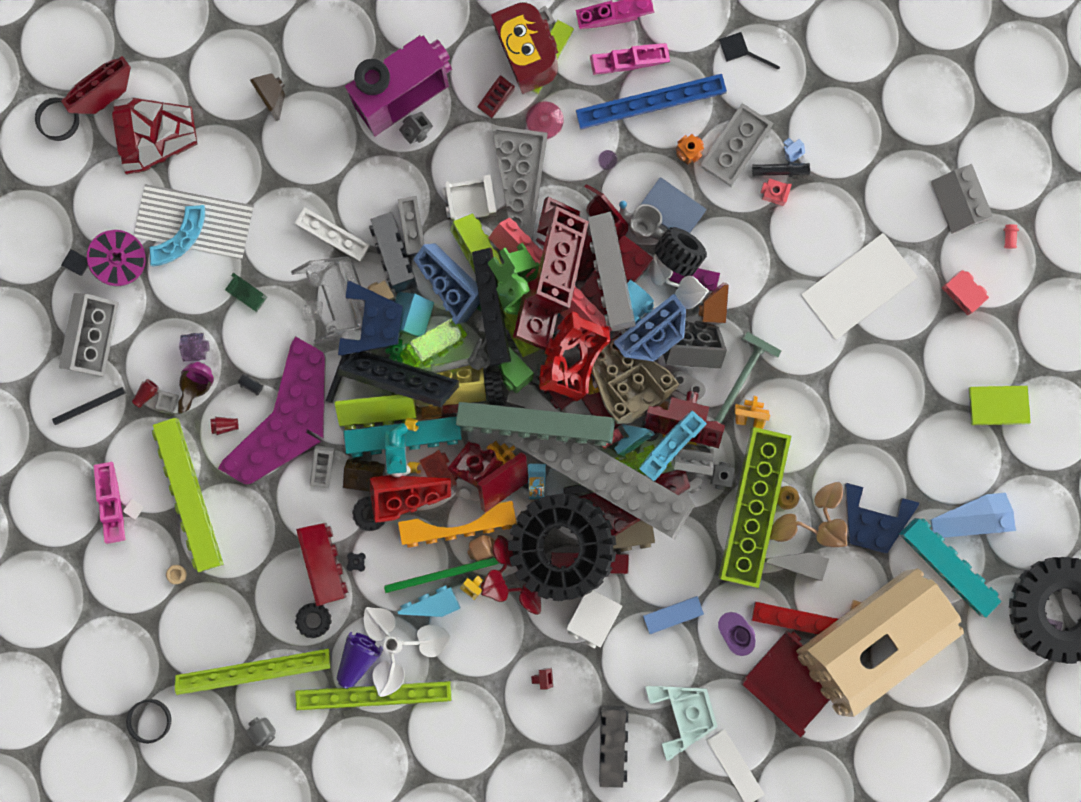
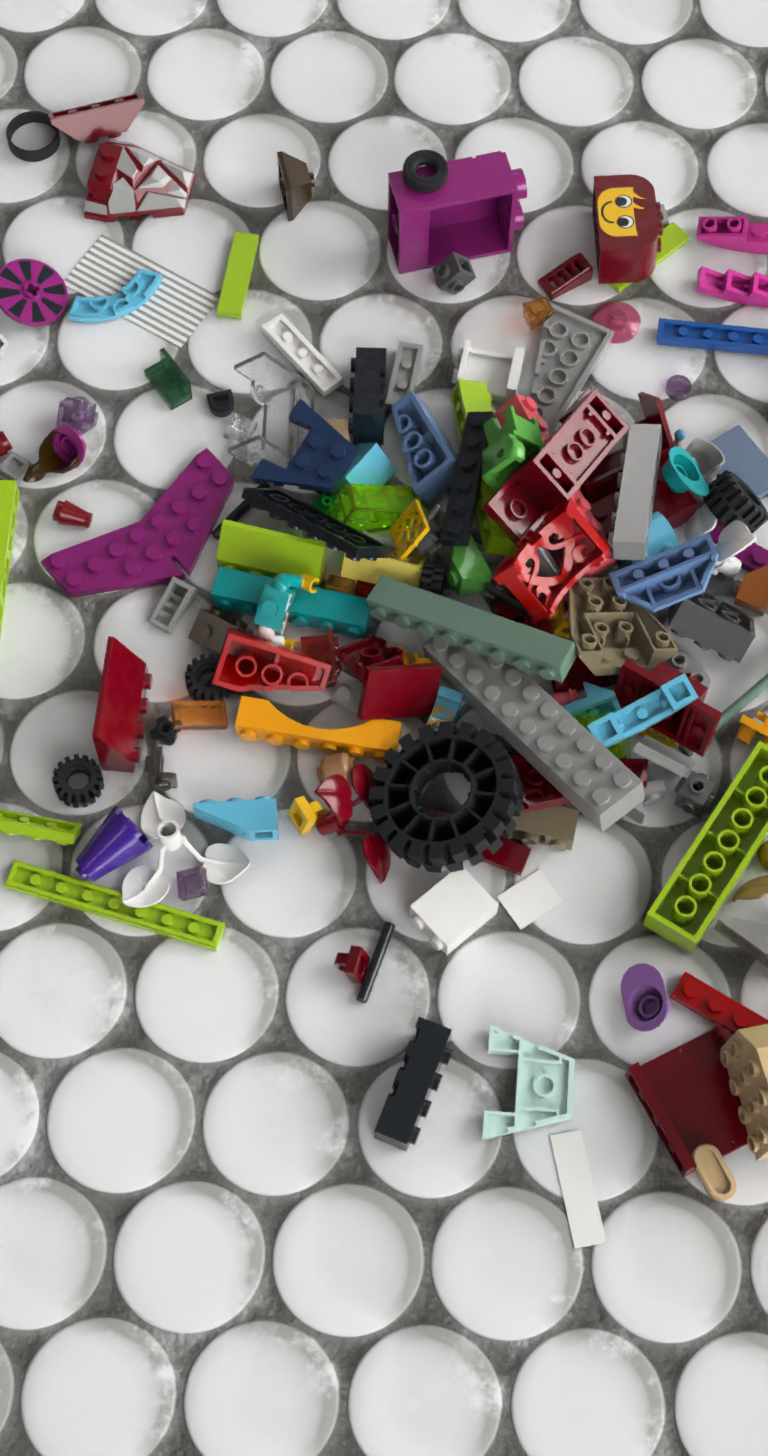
camera: 20 degrees right, 20 degrees down
black pin [238,374,264,396] -> none
green tile [384,557,499,593] -> none
medium blue tile [643,596,704,634] -> none
none -> clear smoke bracket [145,746,178,791]
none -> clear orange tile [170,701,229,730]
none -> clear purple tile [176,866,208,901]
none -> black tile [206,389,234,417]
none -> lime tile [217,232,259,319]
none -> black bar [356,922,395,1003]
none -> yellow window [389,499,430,560]
none -> white sticker [497,869,564,929]
none -> clear orange slope [522,297,554,331]
none -> teal piece [662,447,709,496]
none -> tan tile [691,1144,737,1201]

